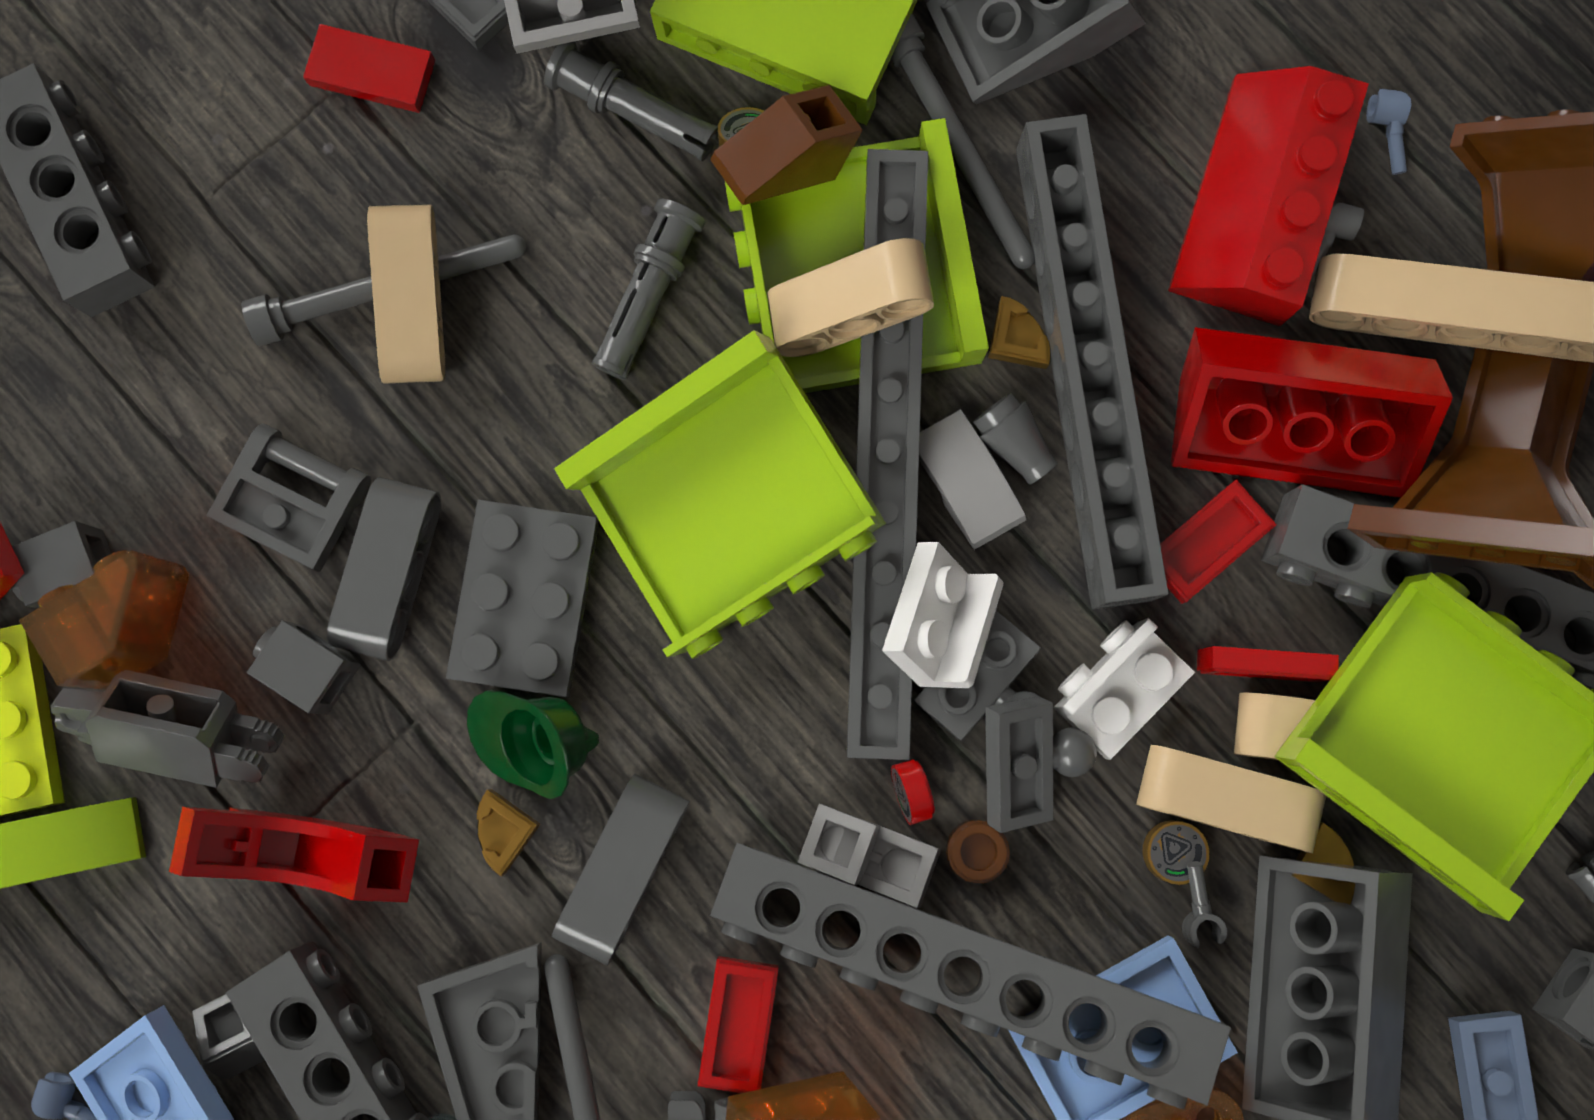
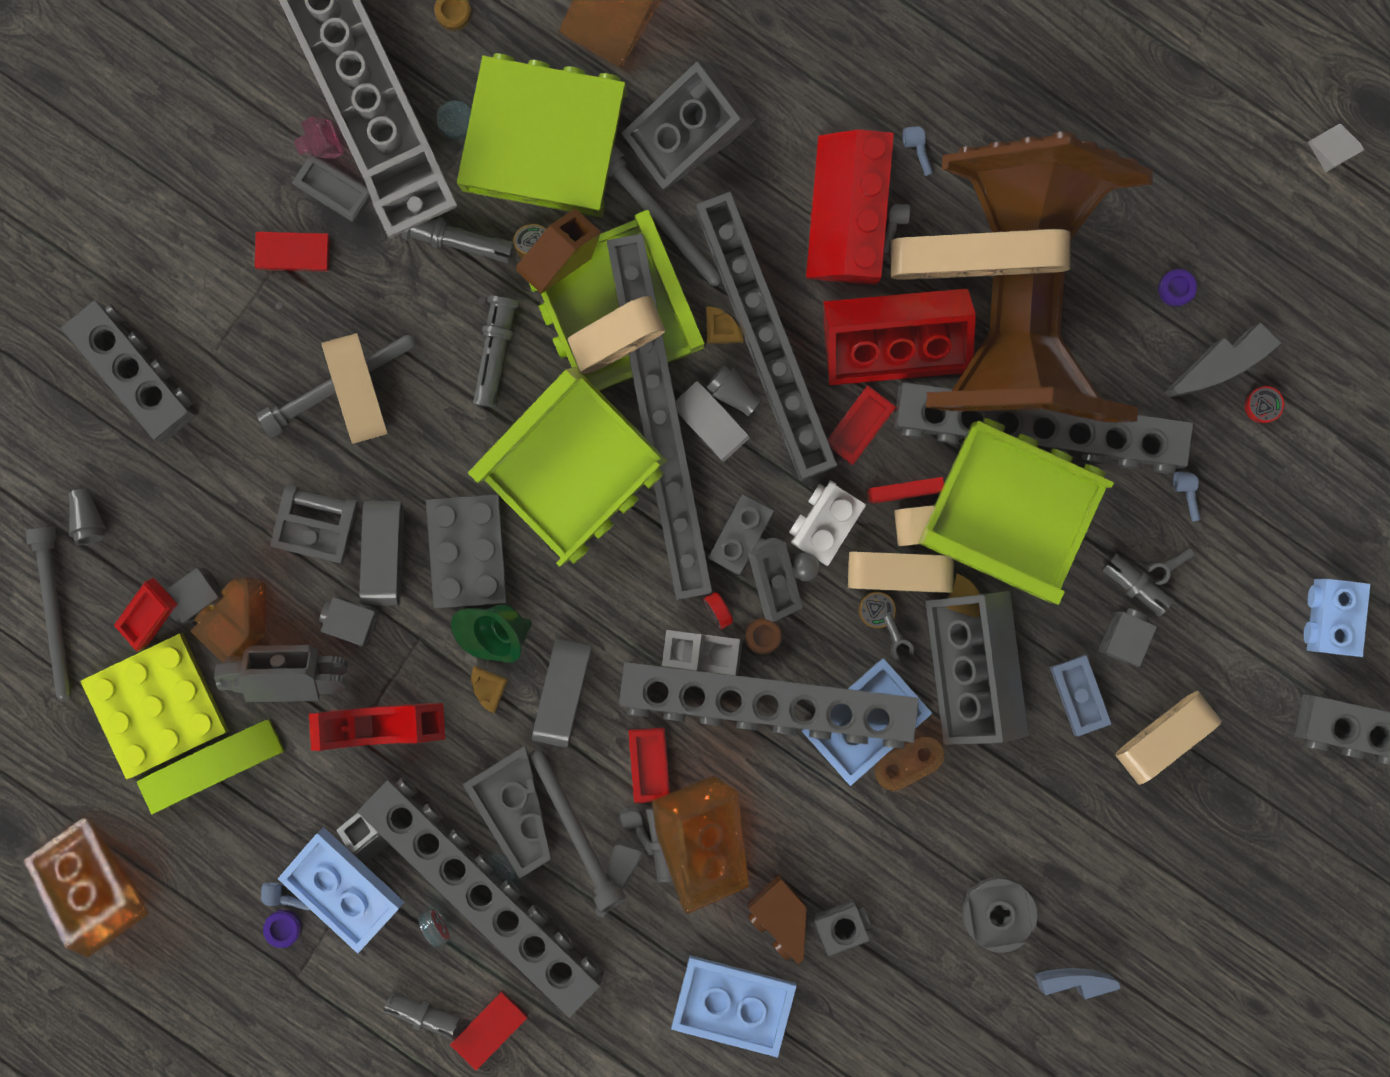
camera: 20 degrees left, 5 degrees up
white bracket [882,542,1004,688] -> none

